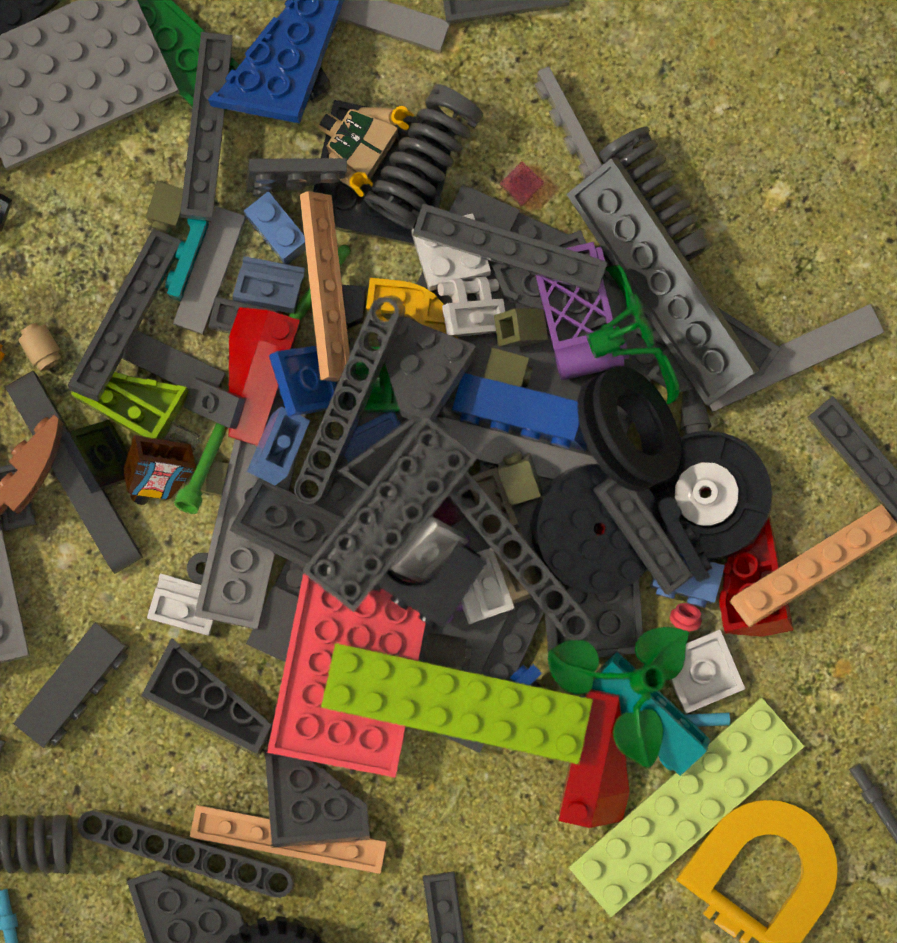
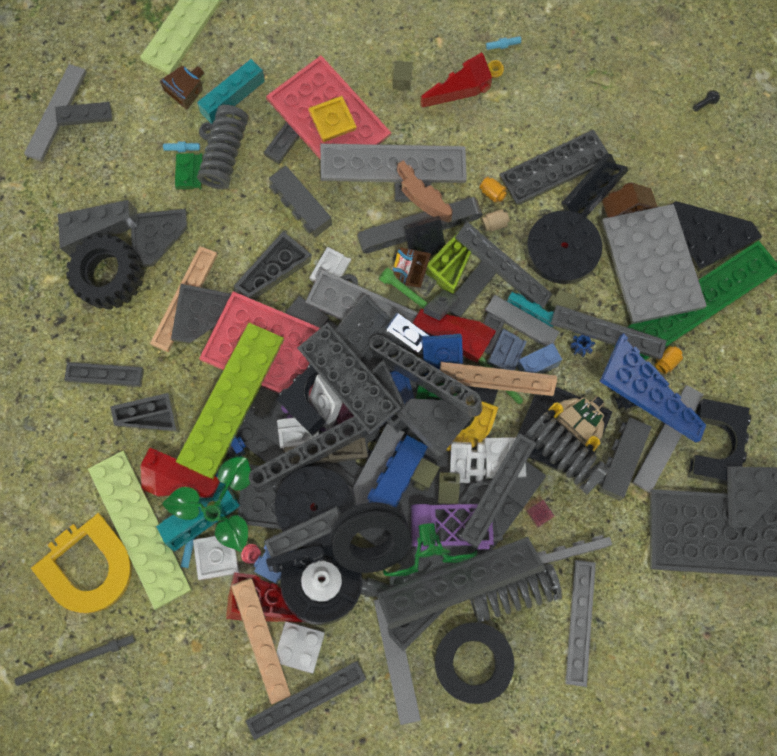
camera: 100 degrees right, 10 degrees down
dark grey beam [77,809,295,898] -> none
dark grey plate [246,158,347,197] -> none
olive brick [498,452,543,506] -> none
none -> dark grey wedge [110,393,180,432]
none -> green plate [175,153,203,190]
none -> white plate [276,622,325,673]
none -> black tyre [435,622,514,704]
none -> black piece [526,211,602,284]
none -> light grey tile [565,560,596,687]
none -> blue gear [570,334,595,357]
none -> dark grey brick [597,418,651,501]
none -> light orange brick [654,346,683,374]

